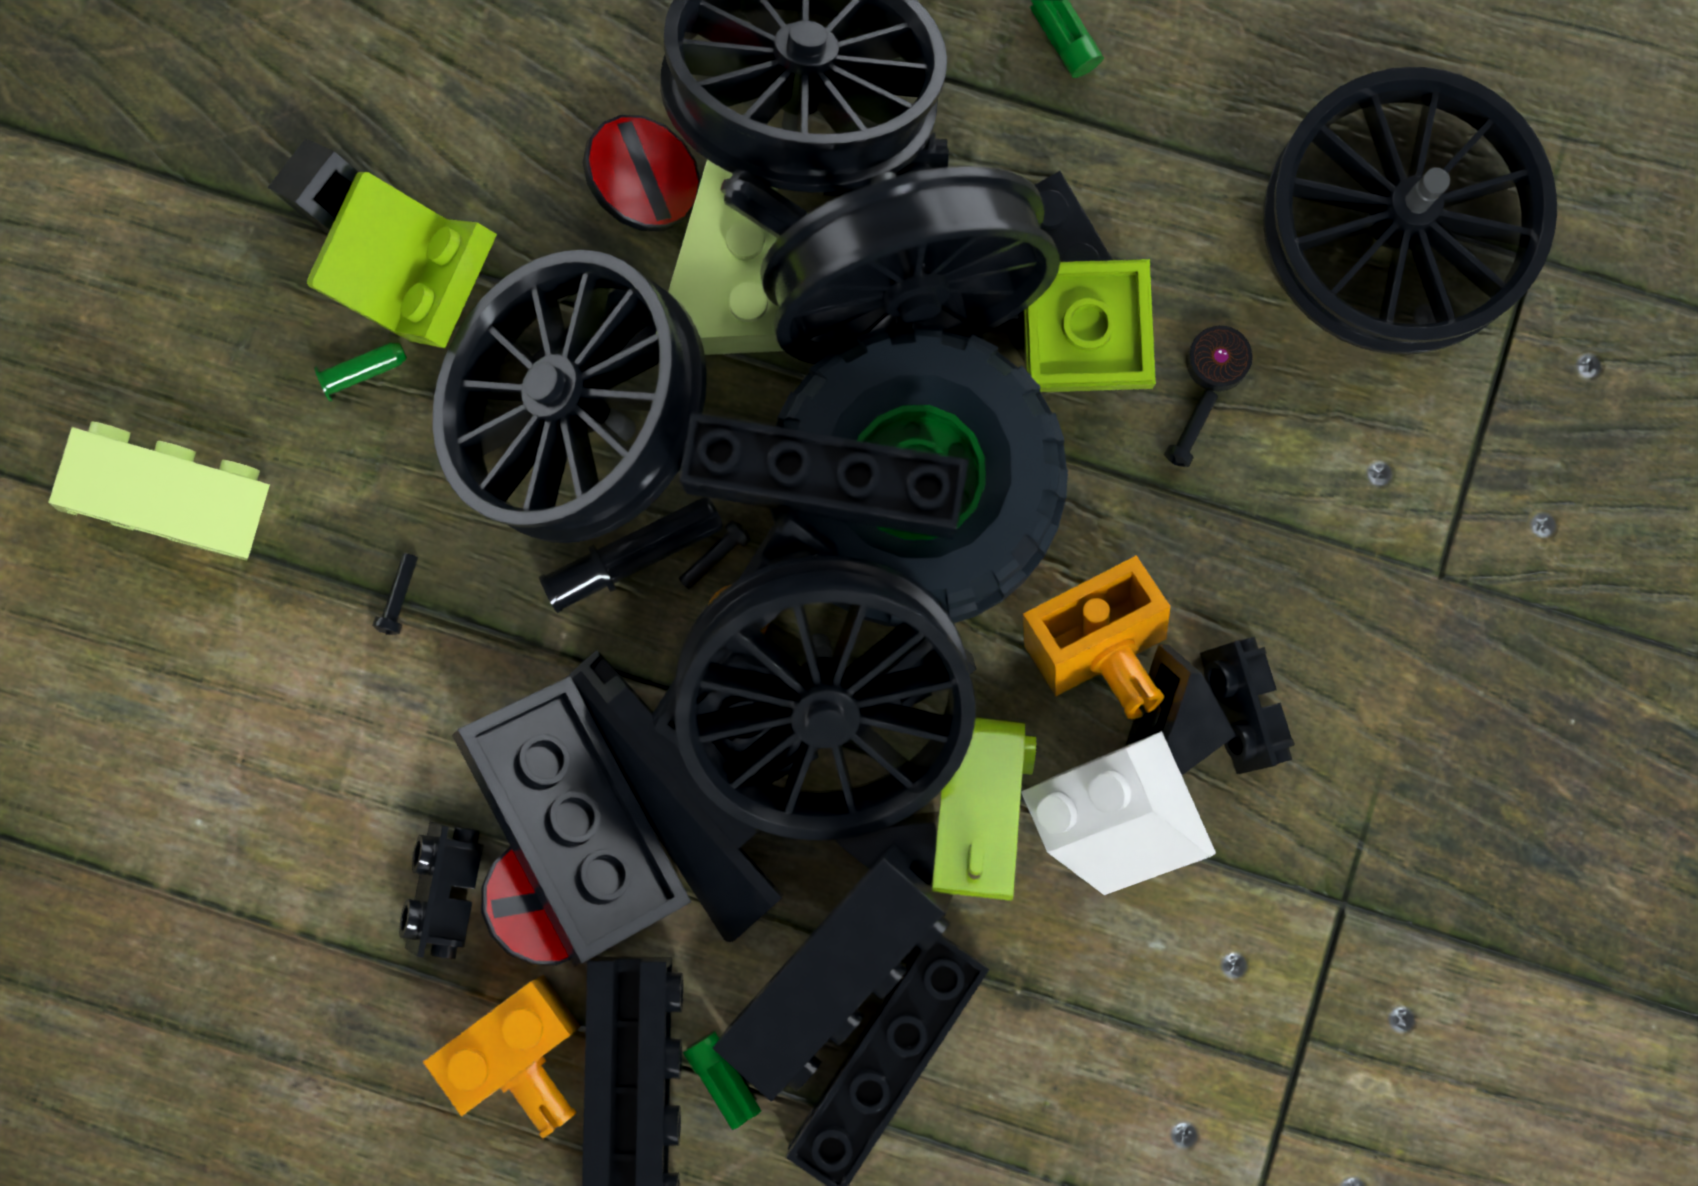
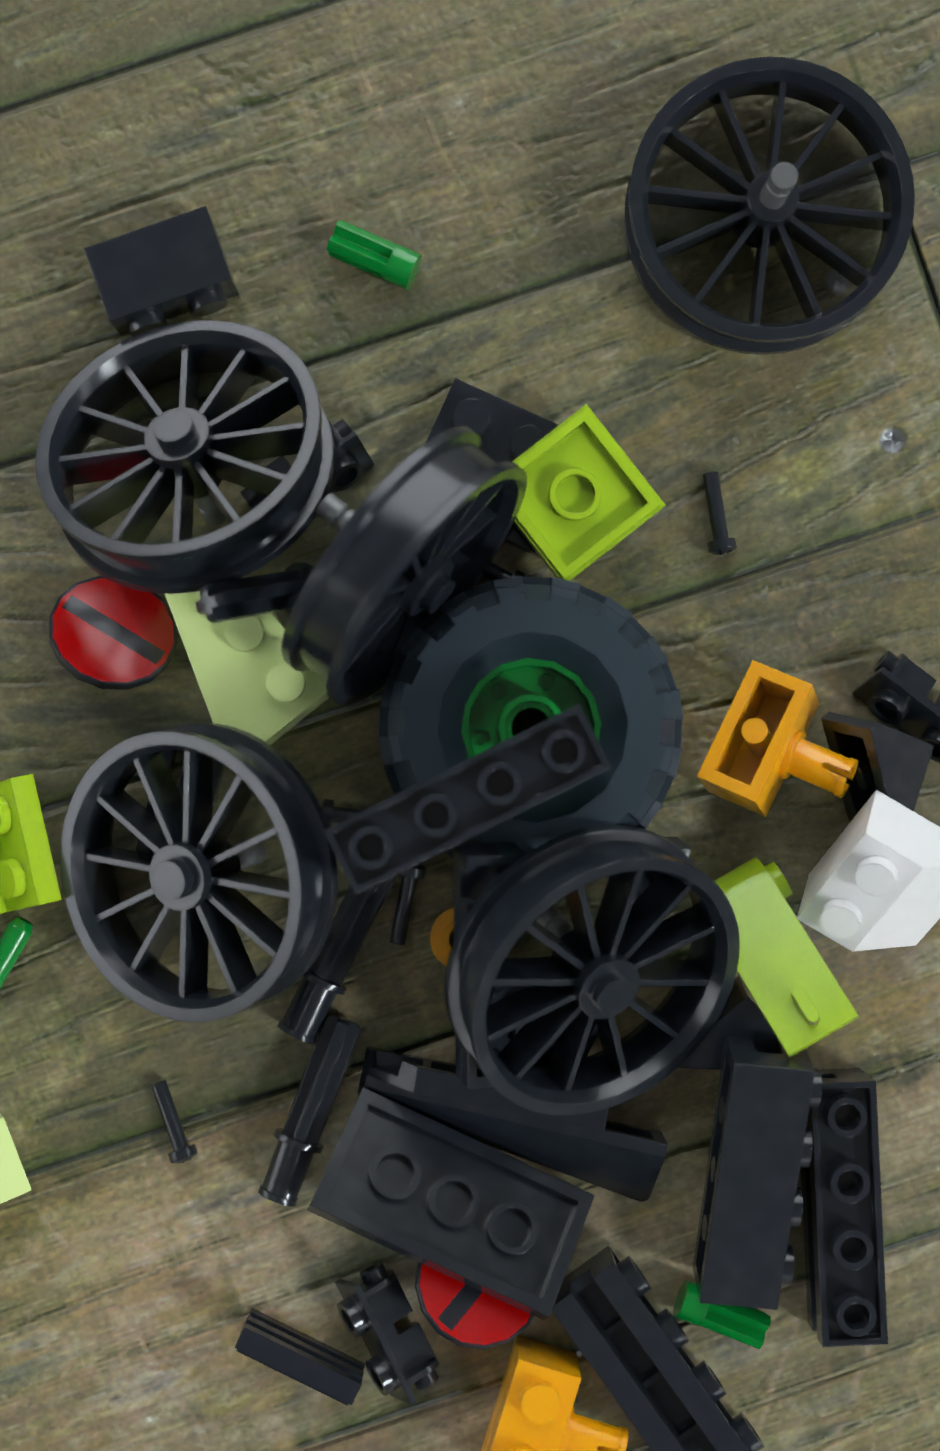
camera: 45 degrees left, 5 degrees up
black tile [1186,325,1253,392] -> none
none -> black tile [234,1308,365,1406]
none -> black axle [258,1014,361,1207]

